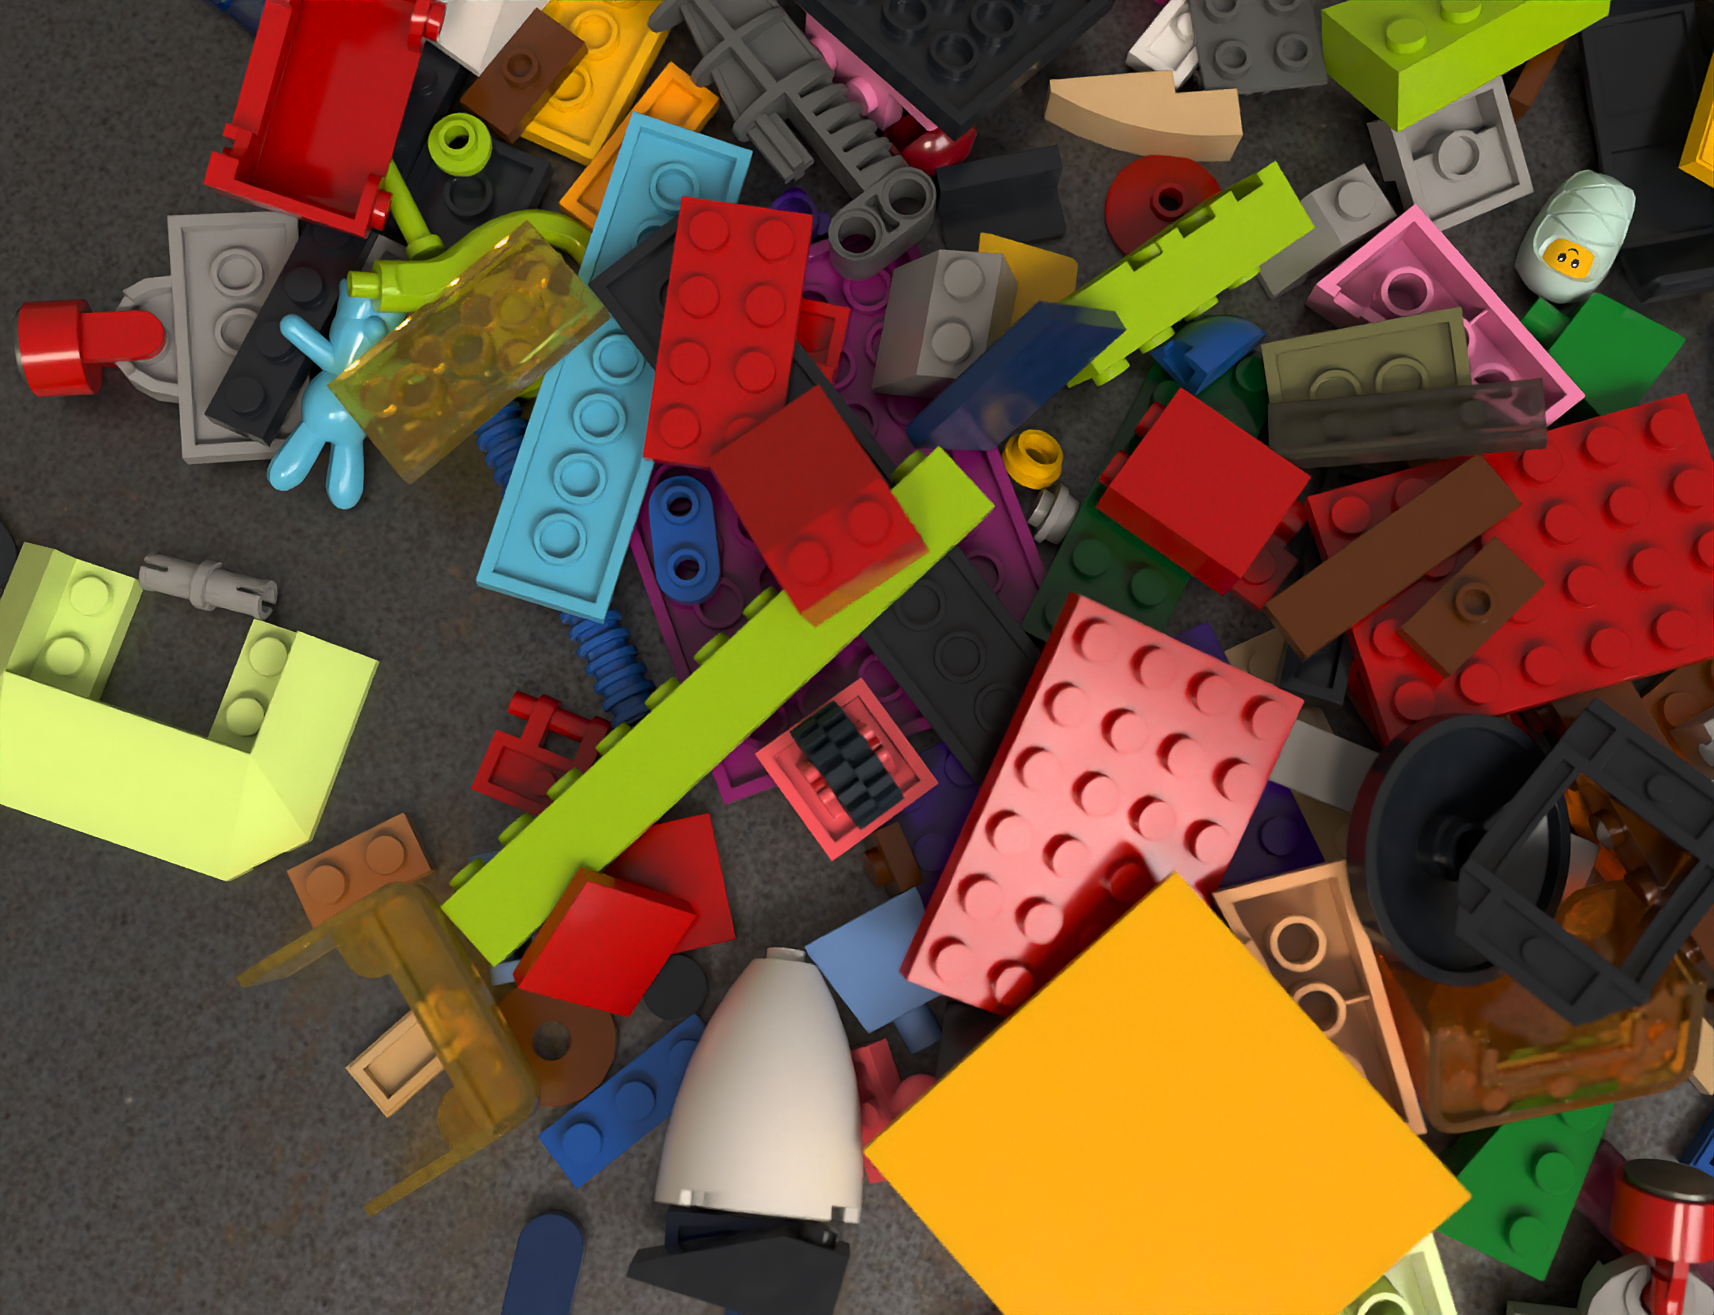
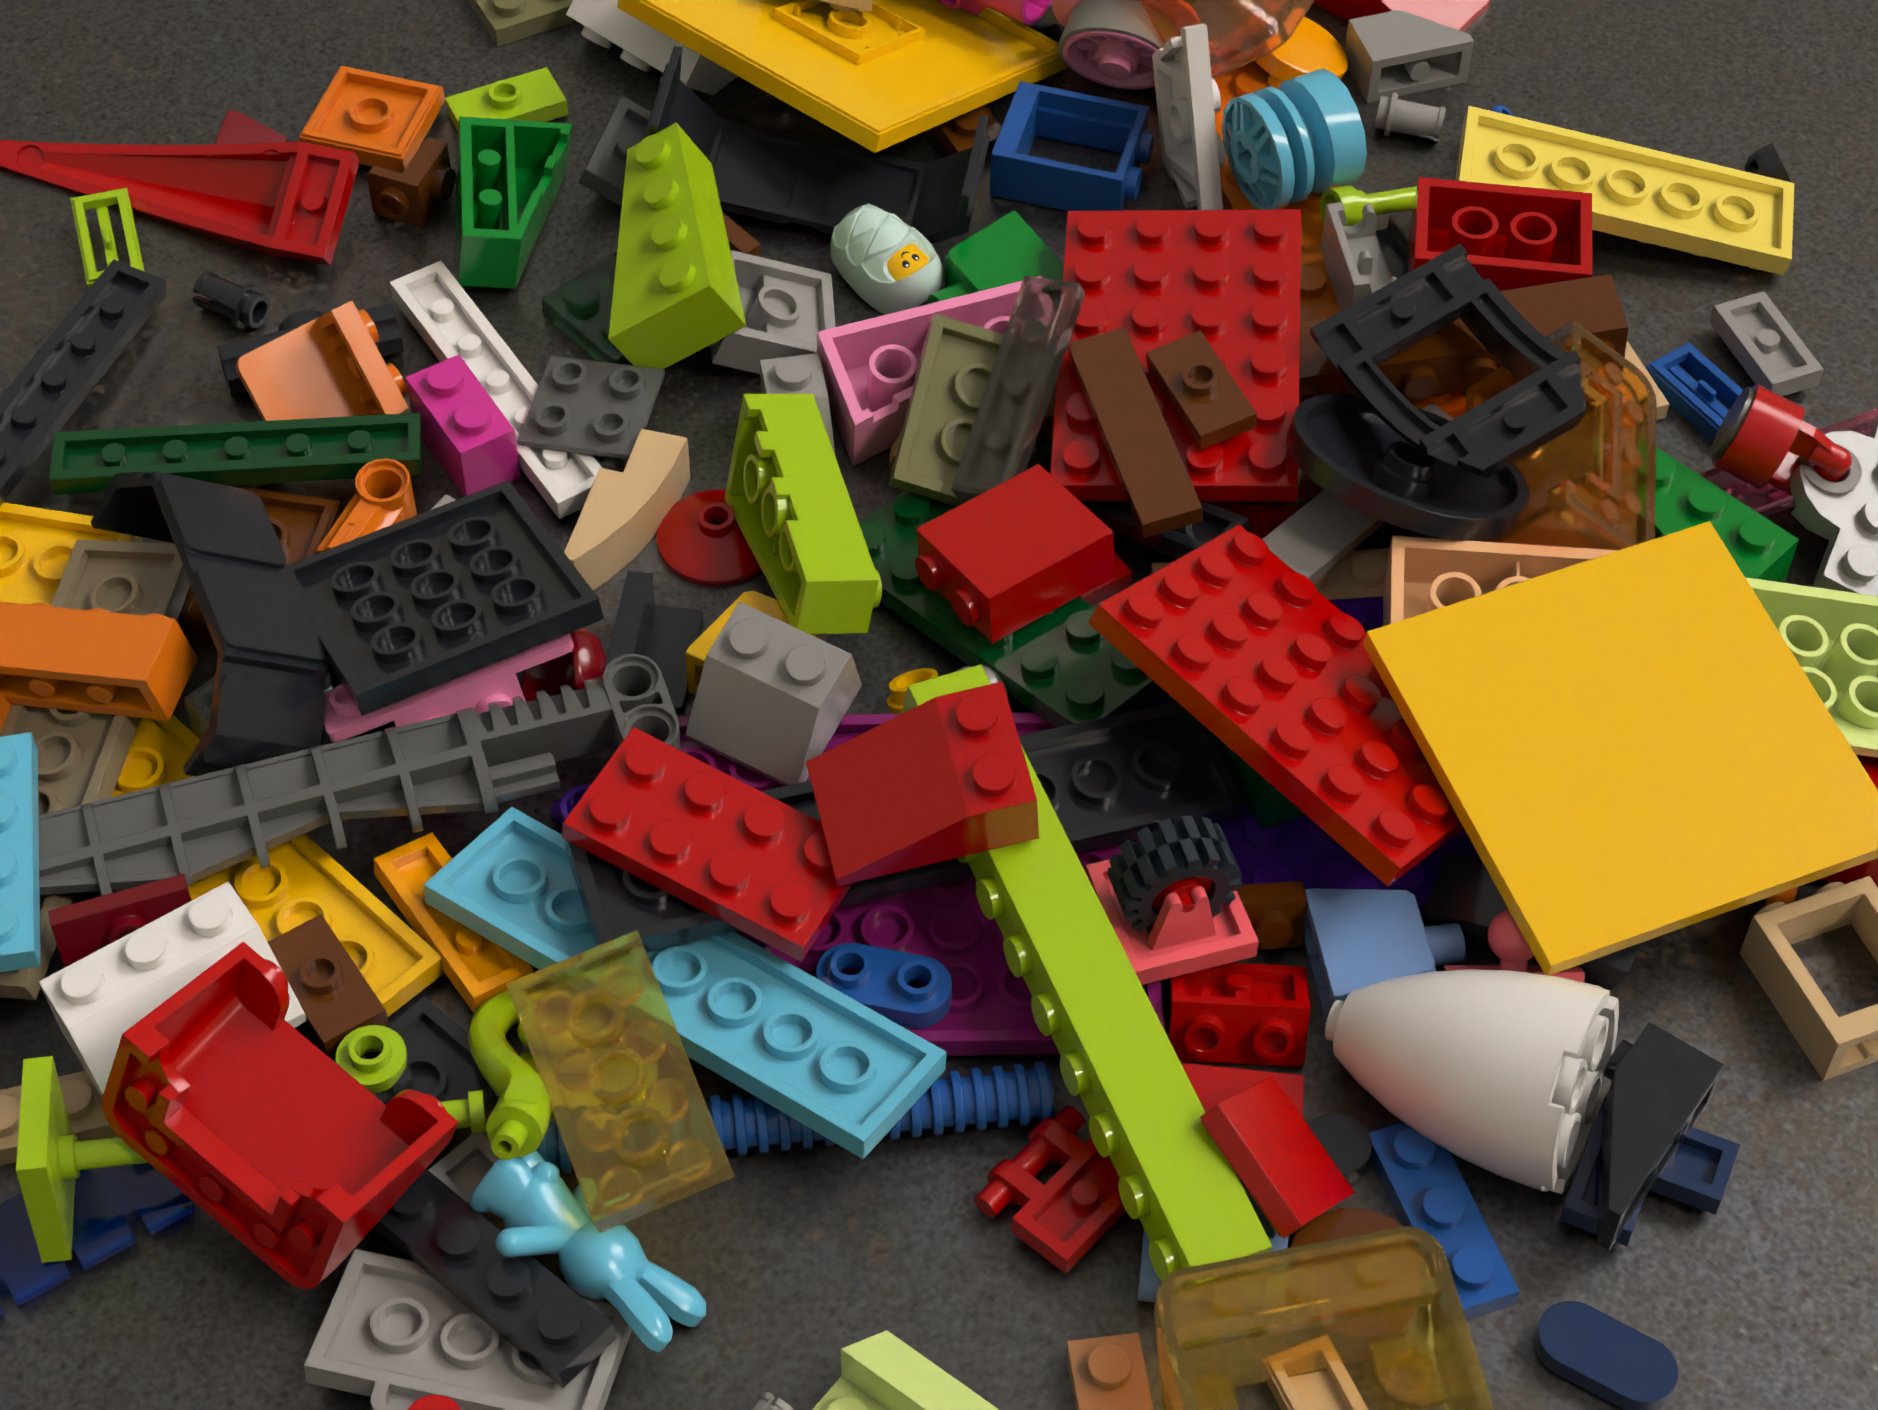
camera: 70 degrees left, 30 degrees down
dark blue tile [904,301,1127,450] -> none
blue brick [1150,315,1267,397] -> none
none -> red bracket [1169,963,1310,1067]

